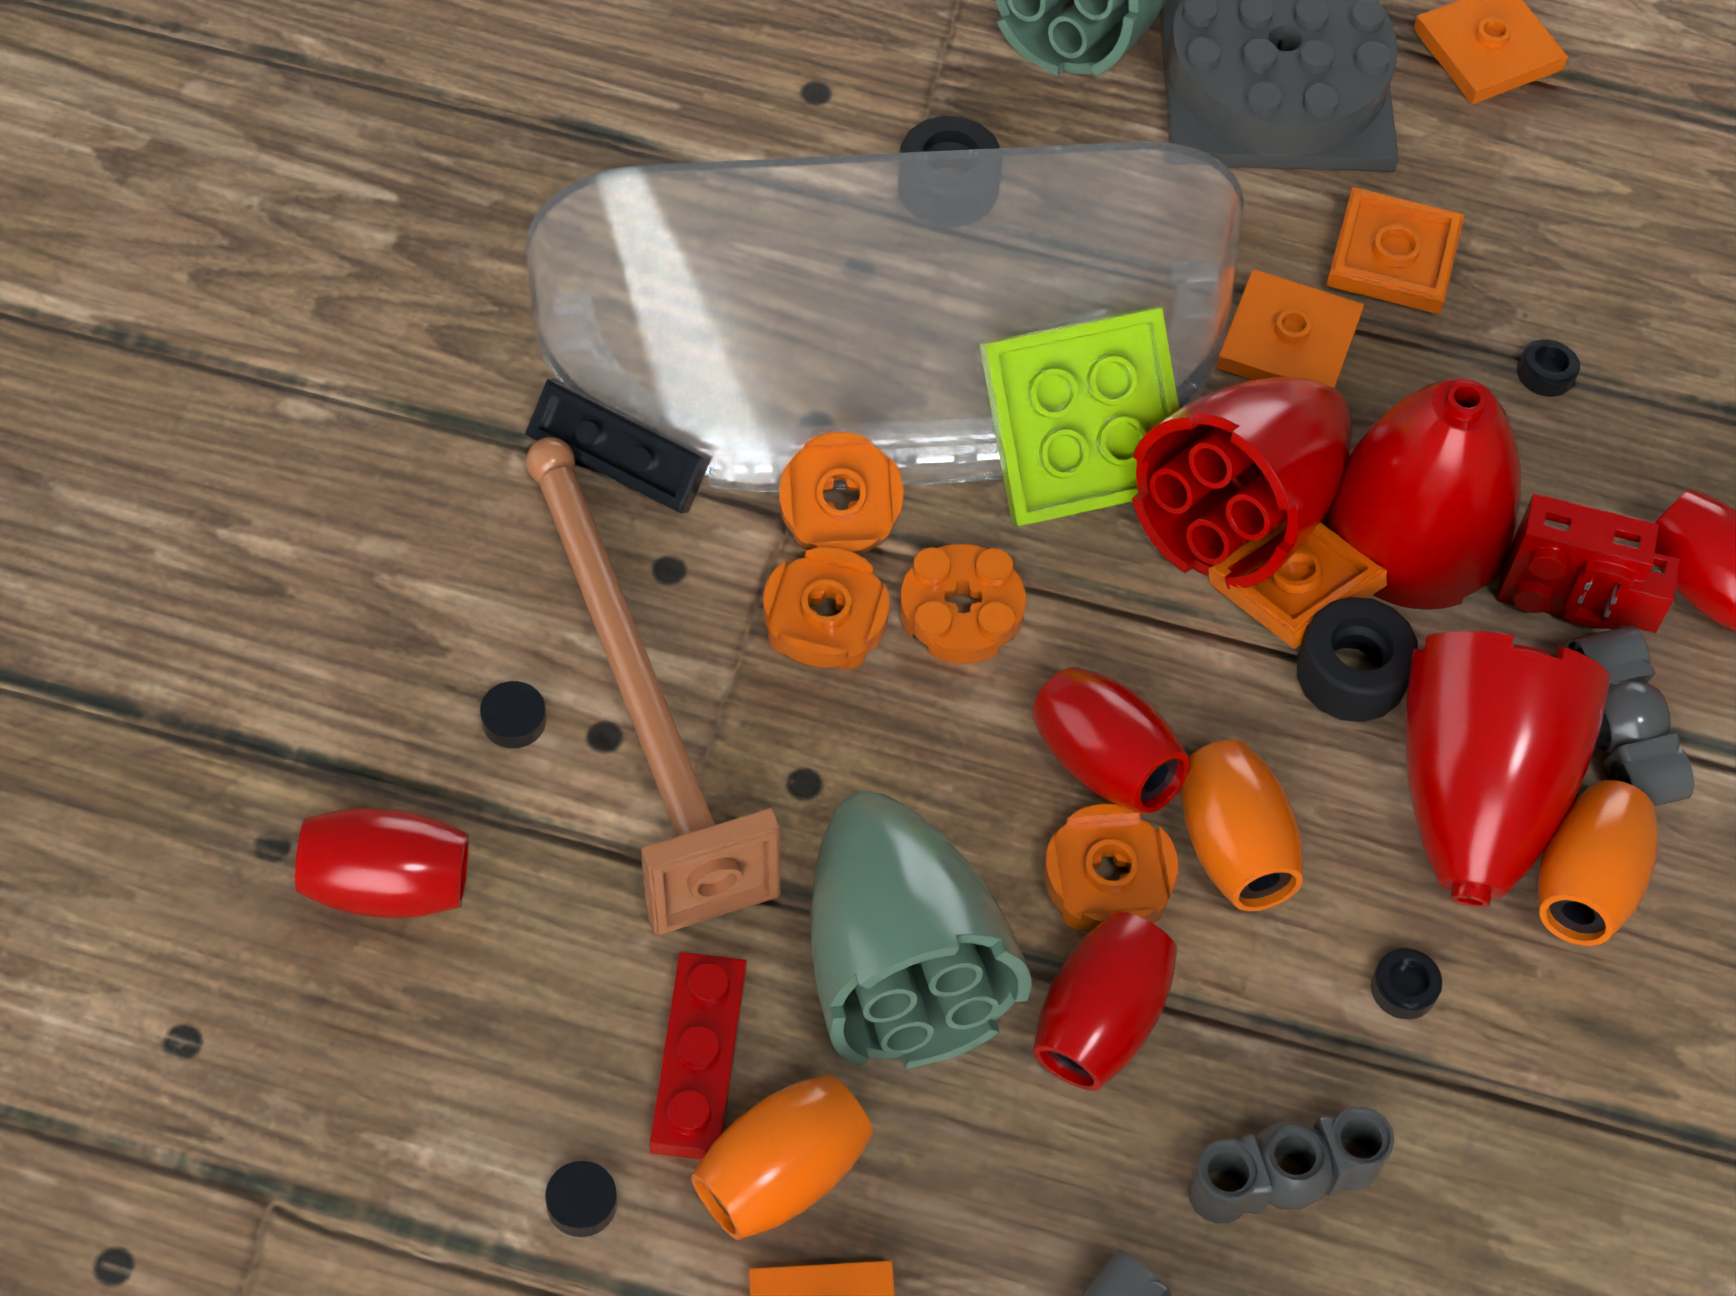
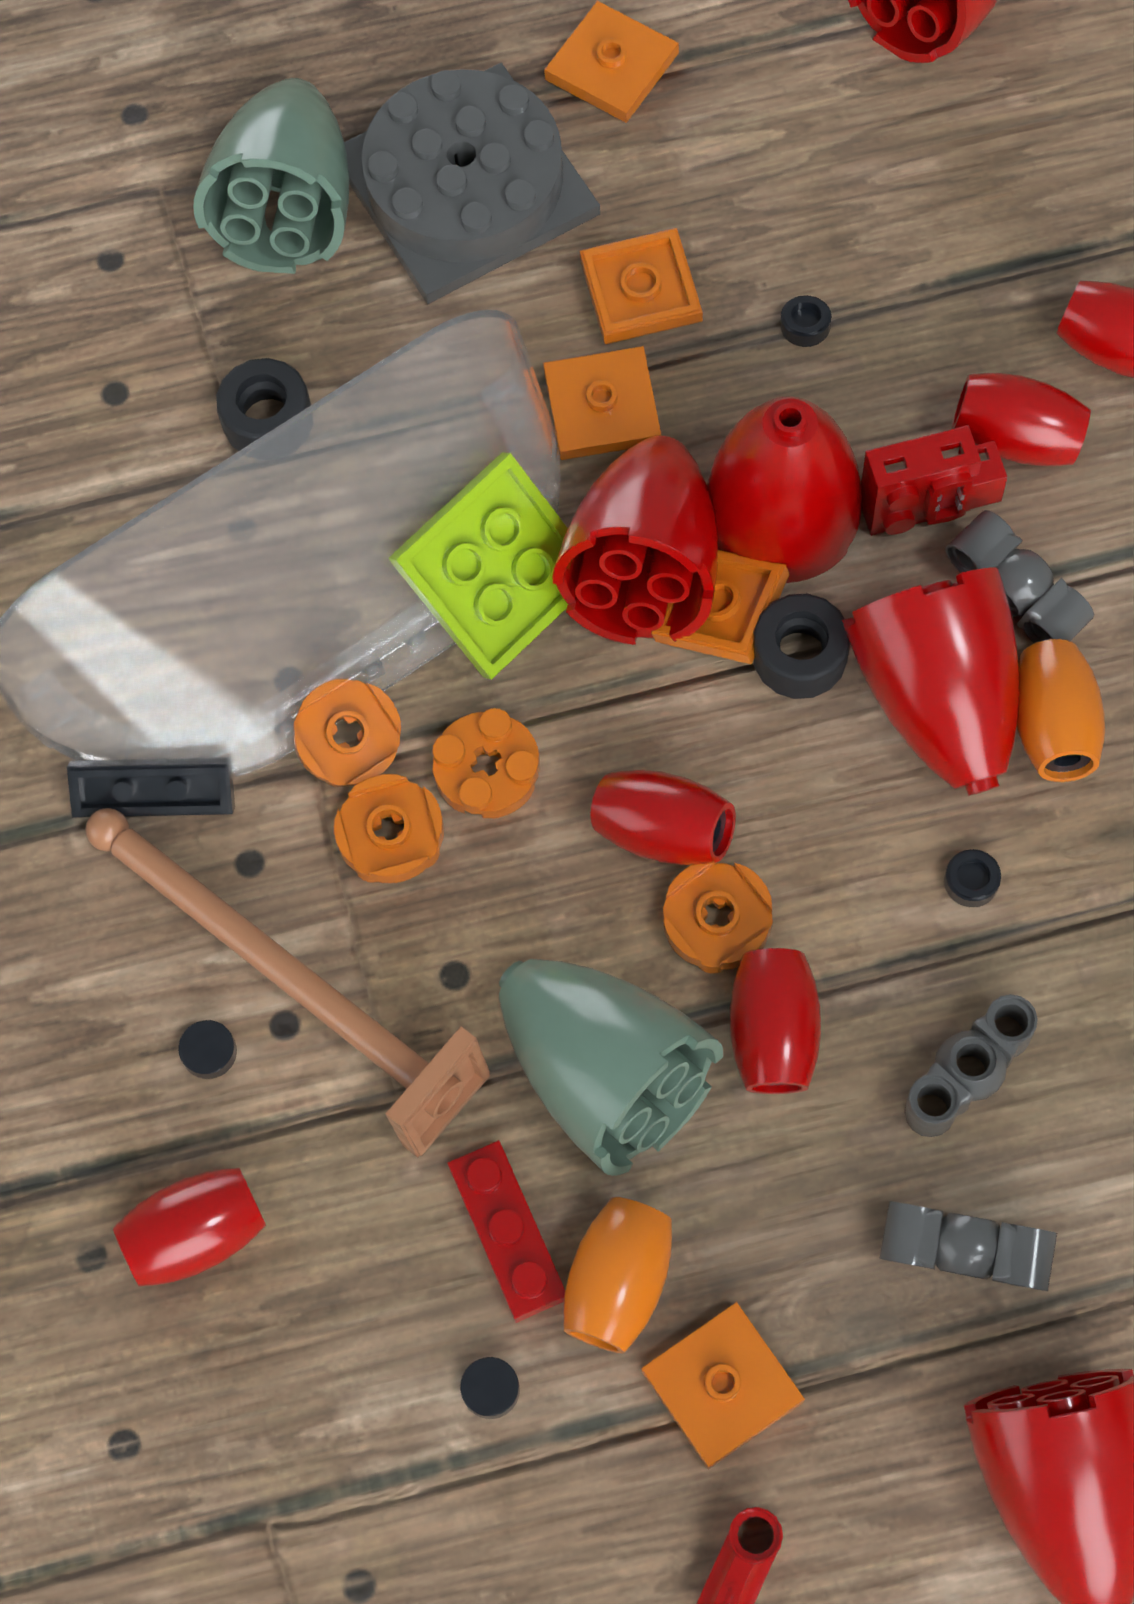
camera: 20 degrees left, 10 degrees up
orange piece [1181,740,1303,911] -> none

